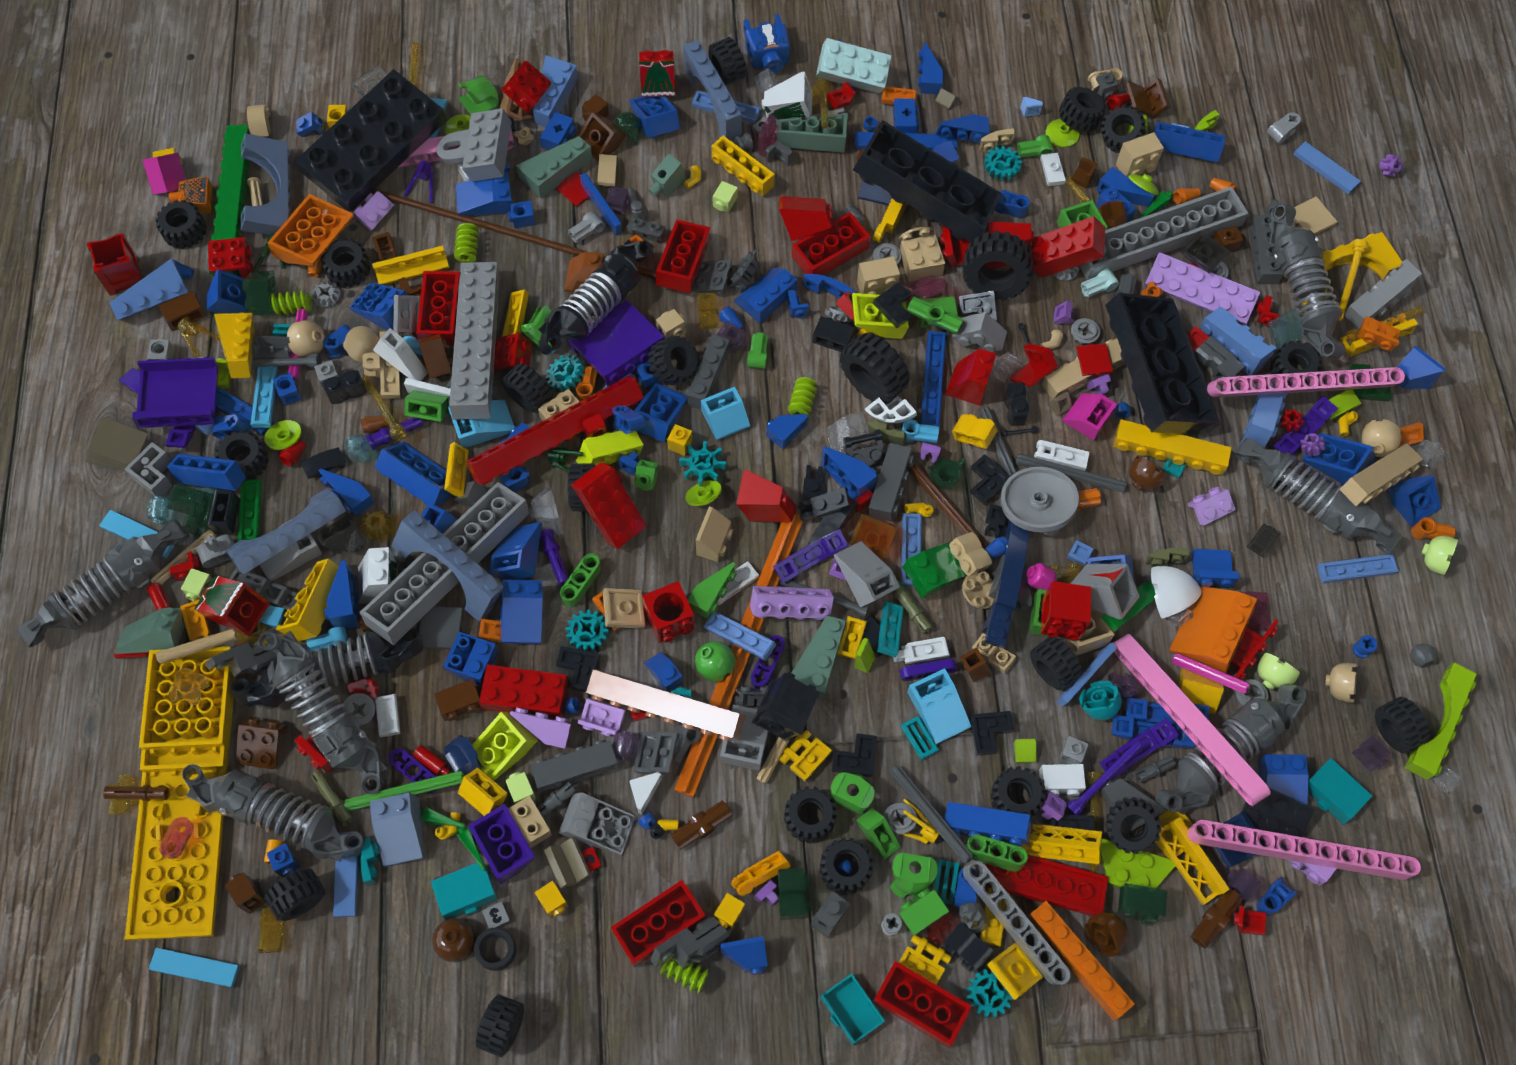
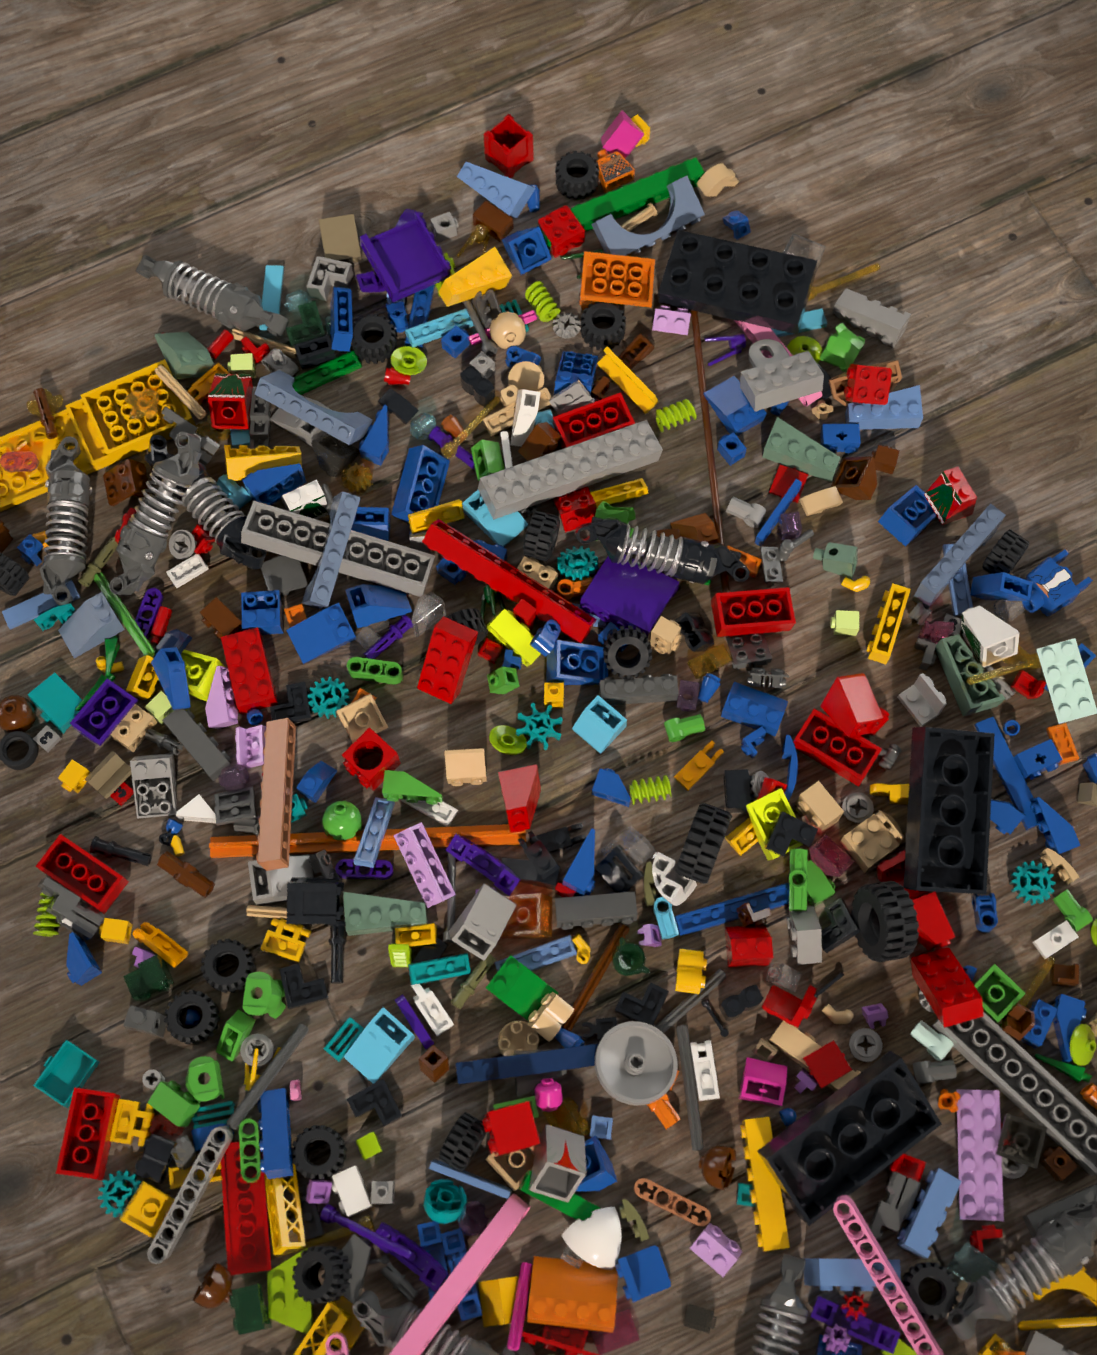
camera: 70 degrees right, 5 degrees up
clear green brick [242,271,276,315] -> none
yellow brick [327,105,348,128] -> none
clear green hair [613,112,641,146] -> none
tan slope [972,633,1016,674] -> none
orange brick [1027,901,1134,1021] -> none
none -> black pin [90,836,152,866]
none -> blue slope [151,647,191,710]
none -> bright pink tile [290,1079,302,1101]
none -> black pin [328,921,347,984]
none -> nougat beam [634,1178,711,1227]
none -> light orange hinge [674,741,724,791]
none -> black brick [675,612,714,652]
none -> reddish brown bracket [737,902,772,927]
none -> light grey wedge [832,288,911,348]
none -> white bracket [897,673,947,727]
none -> blue slope [970,572,1033,601]

